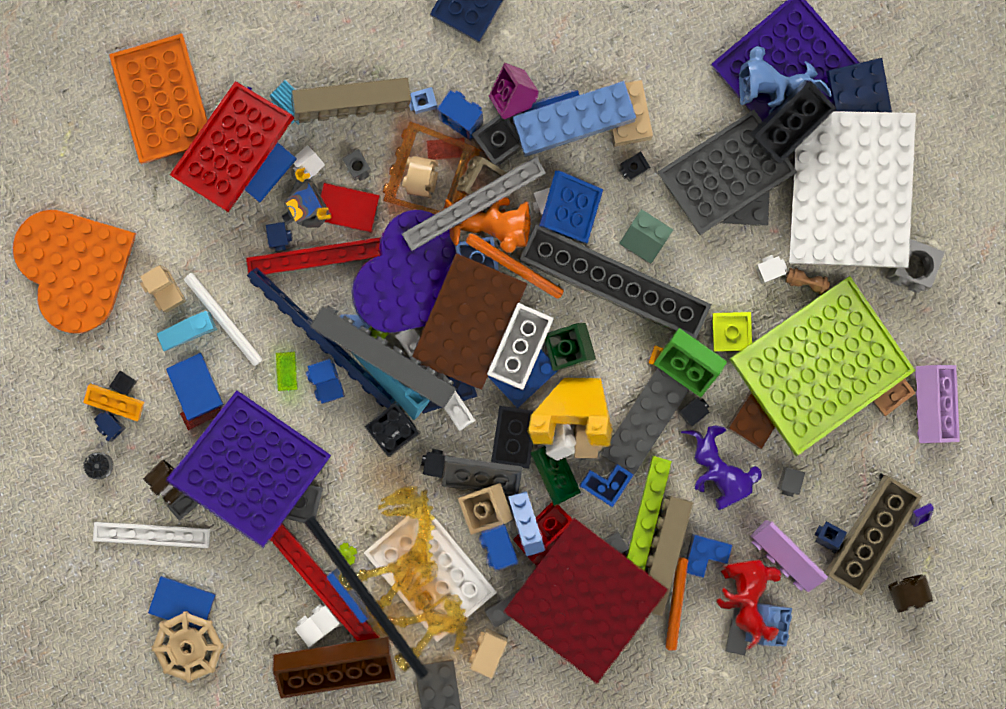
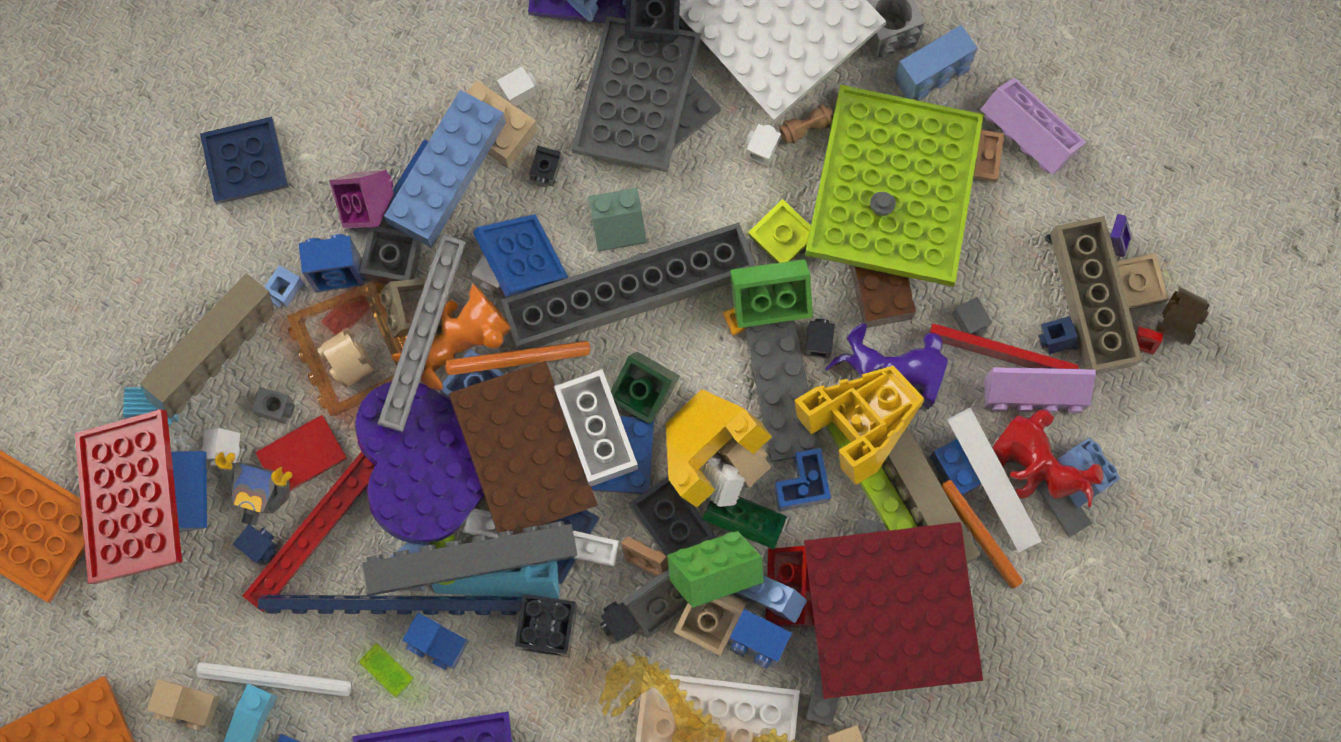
camera: 45 degrees left, 10 degrees down
none -> white brick [497,66,537,107]
none -> medium nougat plate [621,536,669,576]
none -> bright green brick [667,531,764,608]
none -> yellow wedge [794,366,924,485]
none -> dark grey plate [870,192,896,216]
none -> medium blue brick [894,25,978,101]
none -> red tile [928,324,1079,369]
none -> white tile [948,408,1042,552]
none -> tan tile [1117,253,1169,310]
none -> red plate [1135,326,1163,355]

